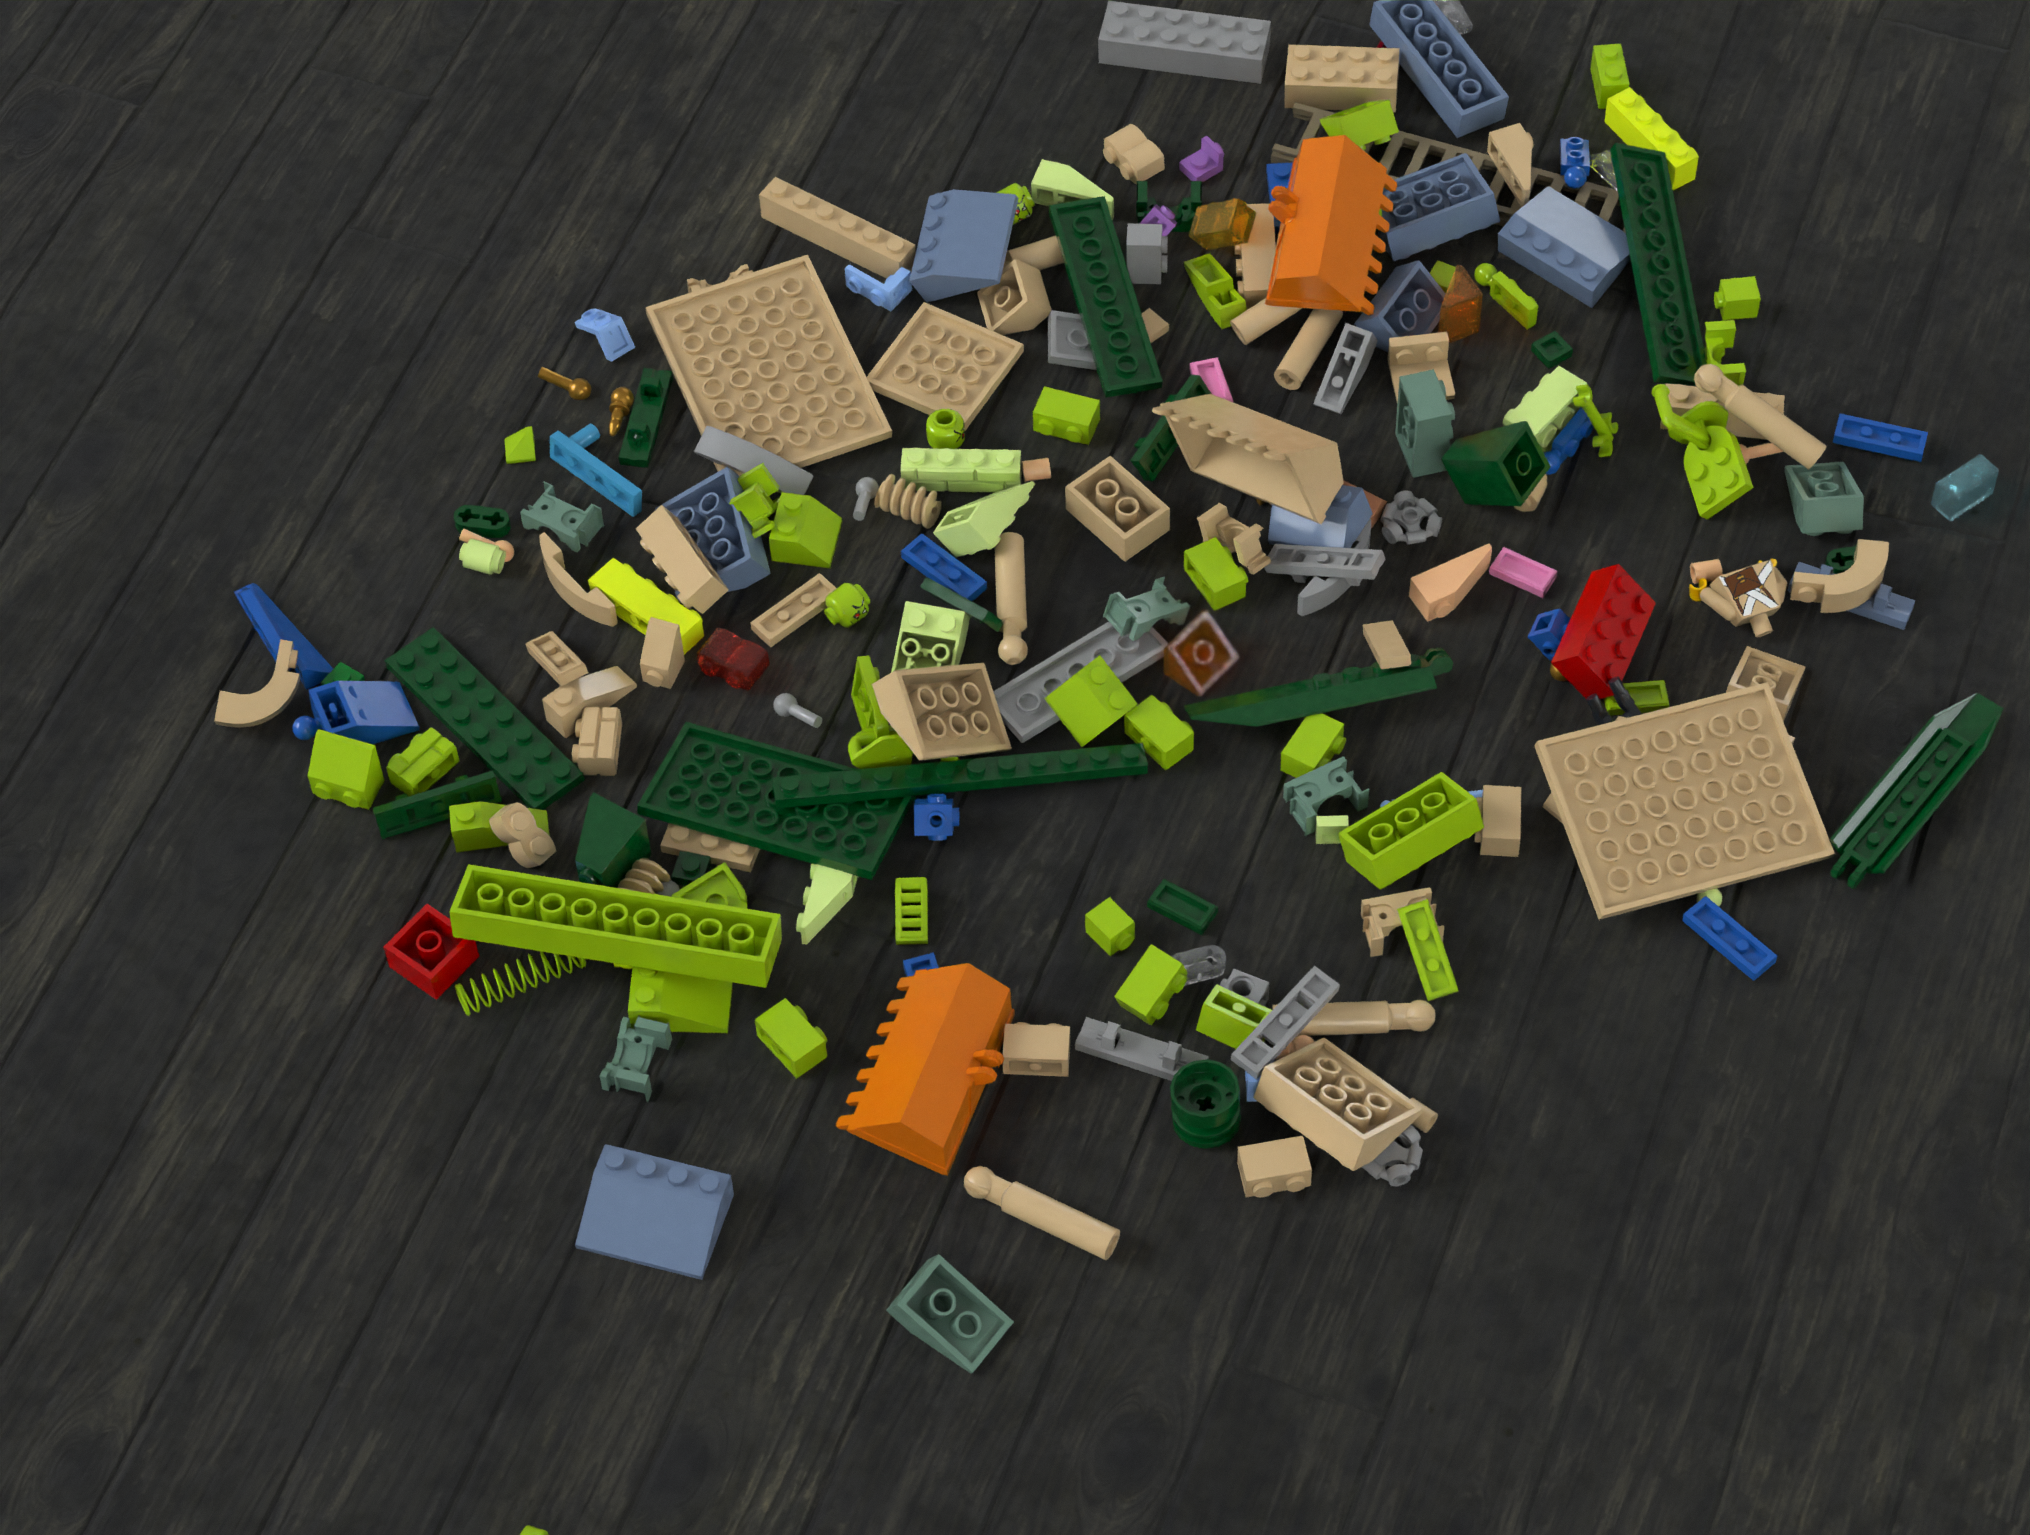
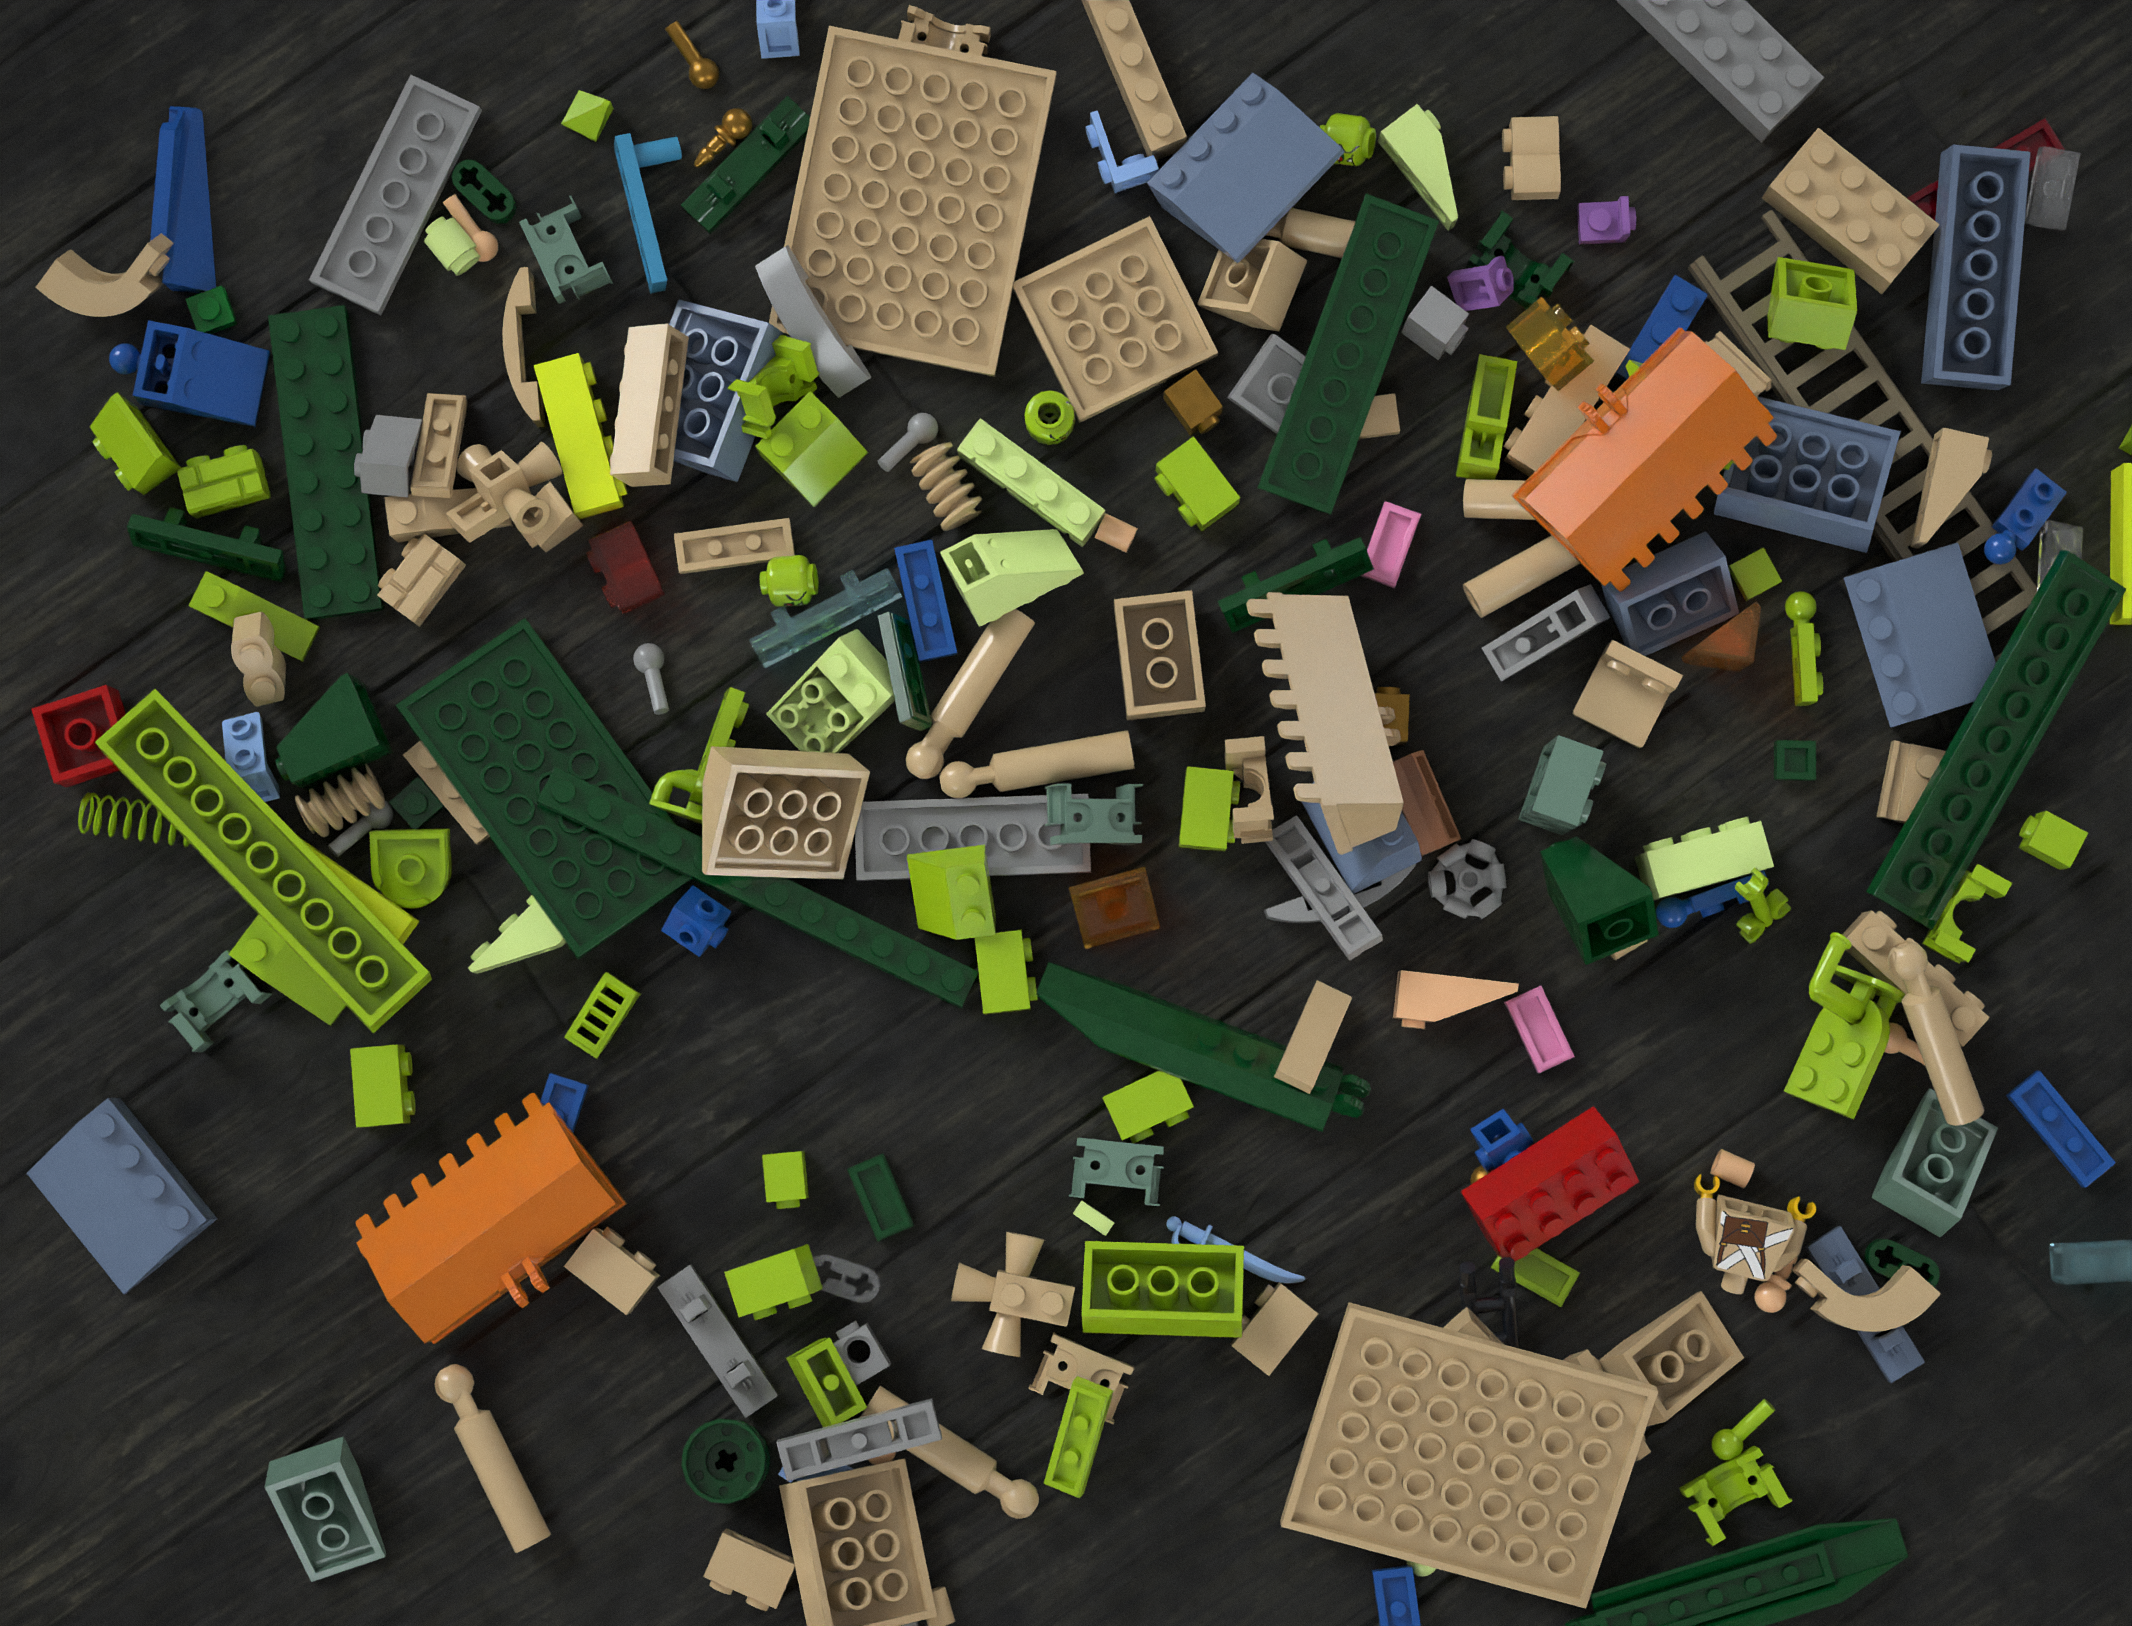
camera: 35 degrees right, 30 degrees up
none -> light grey plate [309,75,482,315]
none -> light grey brick [354,415,422,498]
none -> tan brick [446,442,562,543]
none -> clear light blue hinge [749,568,902,668]
none -> tan piece [939,730,1135,798]
none -> tan brick [951,1232,1075,1357]
none -> pearl gold brick [1163,369,1223,436]
none -> lime piece [1679,1446,1793,1546]
none -> lime bar [1711,1399,1775,1461]
none -> light nougat bar [1754,1257,1798,1313]
none -> tan plate [1876,740,1946,823]

